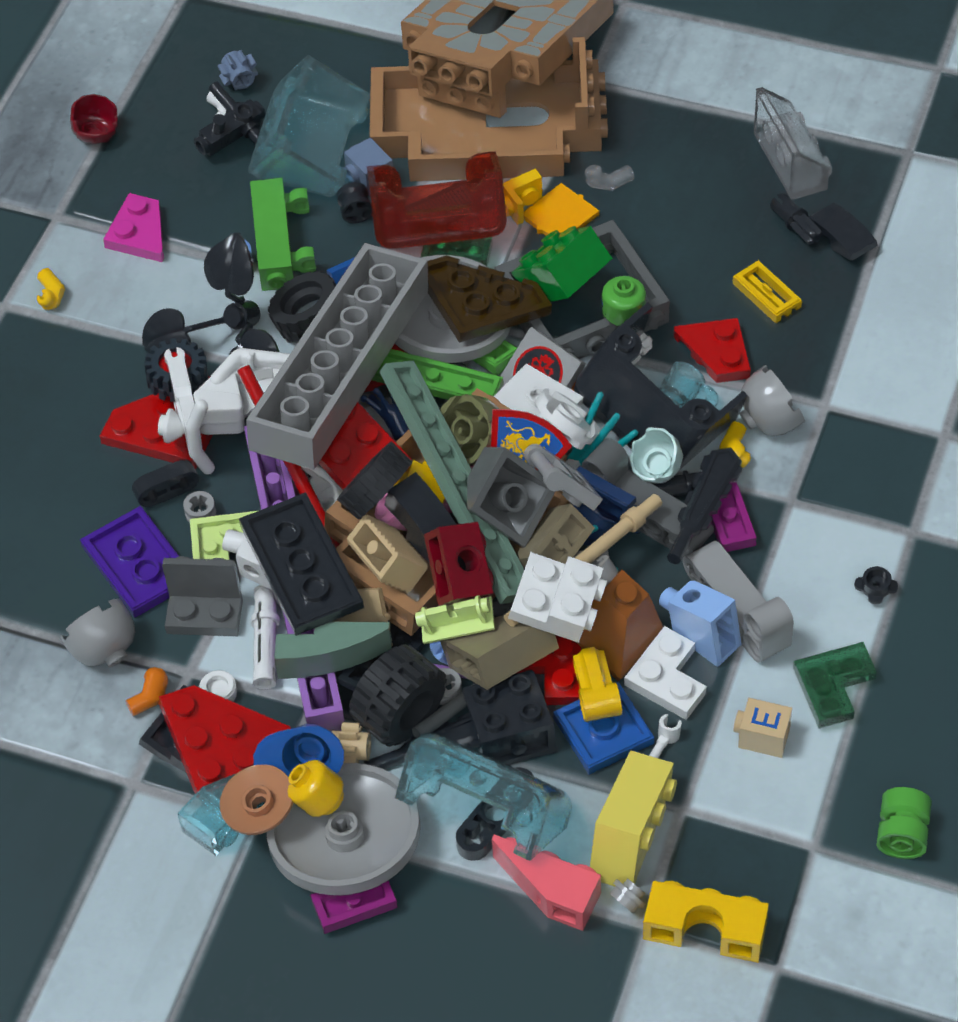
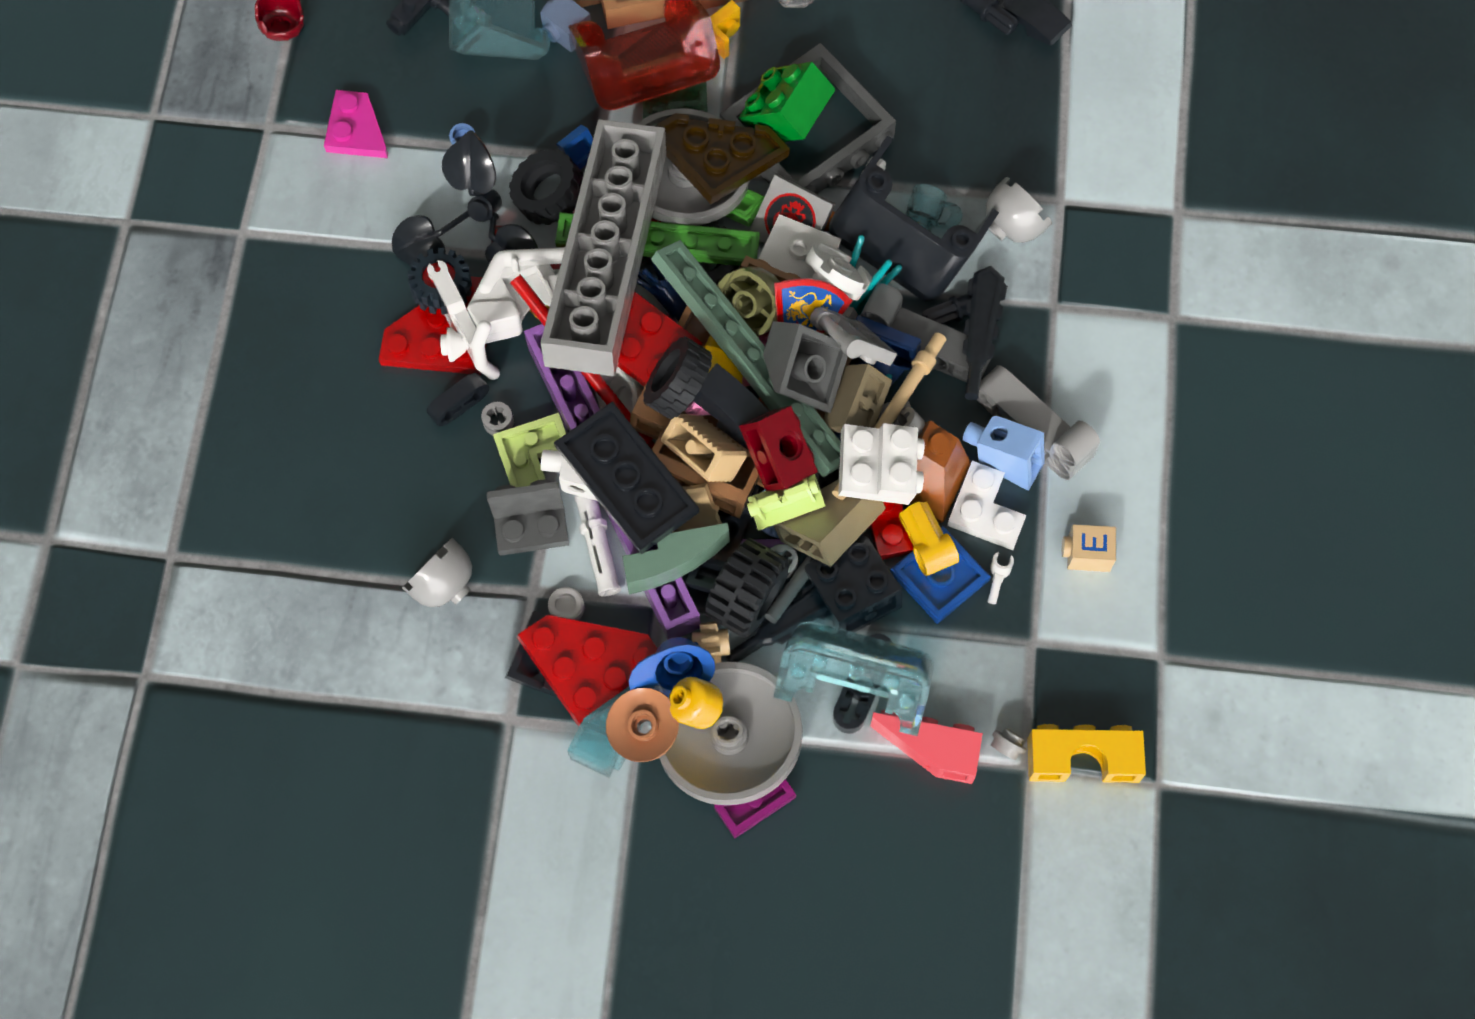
camera: 15 degrees left, 15 degrees up
yellow arm [37,268,65,310] -> none
dark purple tile [80,506,179,618] -> none
orange arm [125,667,168,717] -> none
bright green brick [250,178,316,291] -> none
black wheel [336,182,373,223] -> none
light orange piece [524,183,599,236] -> none
light yellow wedge [590,750,677,886] -> none
bright green head [602,276,646,326] -> none
light aqua hair [630,427,683,483] -> none
red wing [673,318,751,383] -> none
magenta plate [711,482,757,552] -> none
yellow arm [719,421,751,468] -> none
yellow tile [733,260,802,323] -> none
clear green plate [793,642,877,729] -> none
black plate [854,566,898,604] -> none
bright green wheel [876,787,932,859] -> none

